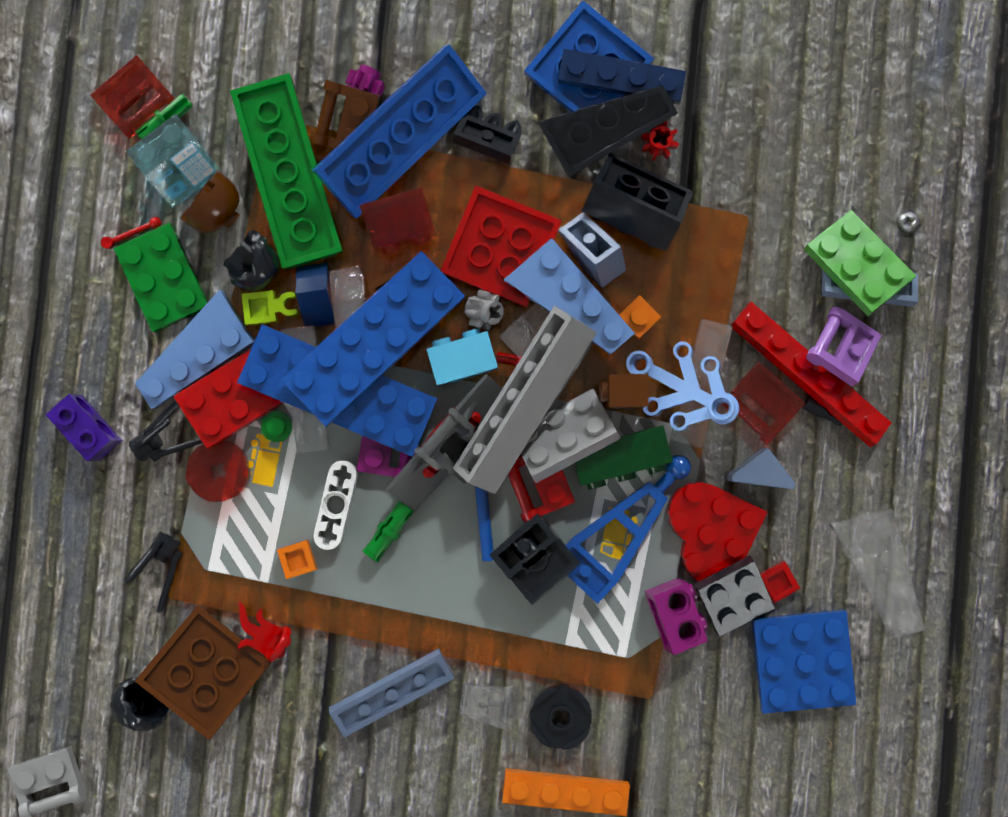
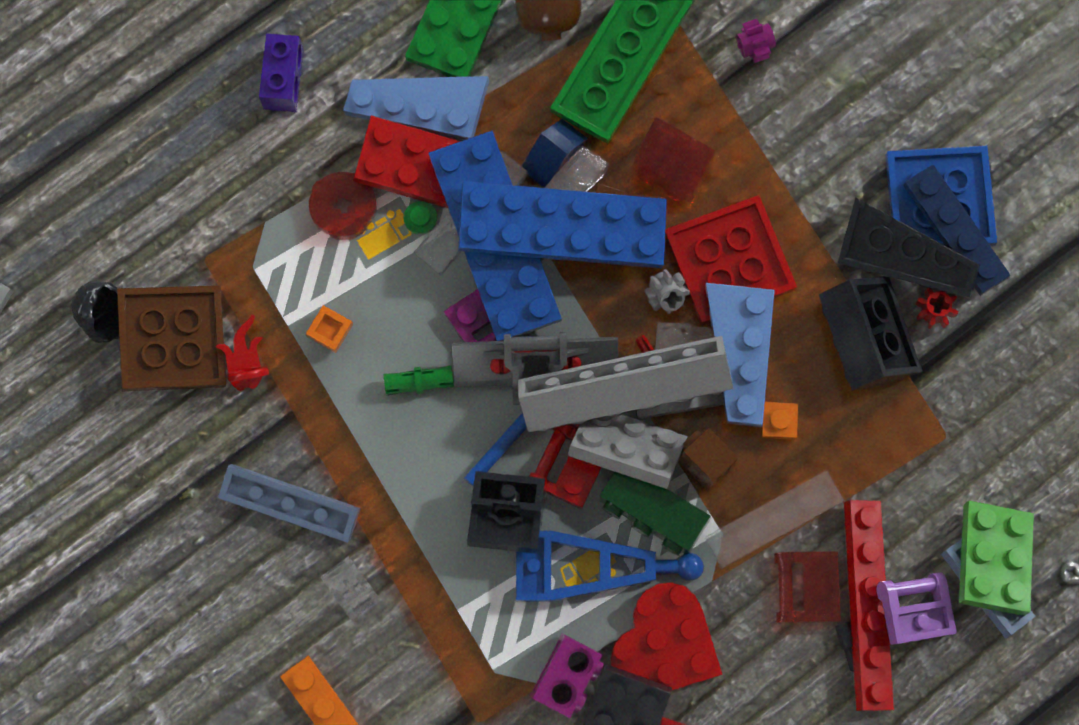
camera: 45 degrees right, 10 degrees down
black plant [124,531,184,613] -> none
black plant [129,401,203,462] -> none
black hair [223,230,279,292] -> none
lime plate [242,290,299,326] -> none
reddish brown plate [310,79,381,149] -> none
blue plate [312,44,487,218] -> none
white beam [314,461,358,550] -> none
medium azure brick [427,328,498,387] -> none
black plate [452,105,522,164] -> none
black plate [530,684,592,750] -> none
sand blue slope [559,212,626,288] -> none
light blue plant [626,341,739,432] -> none
sand blue slope [726,448,795,490] -> none

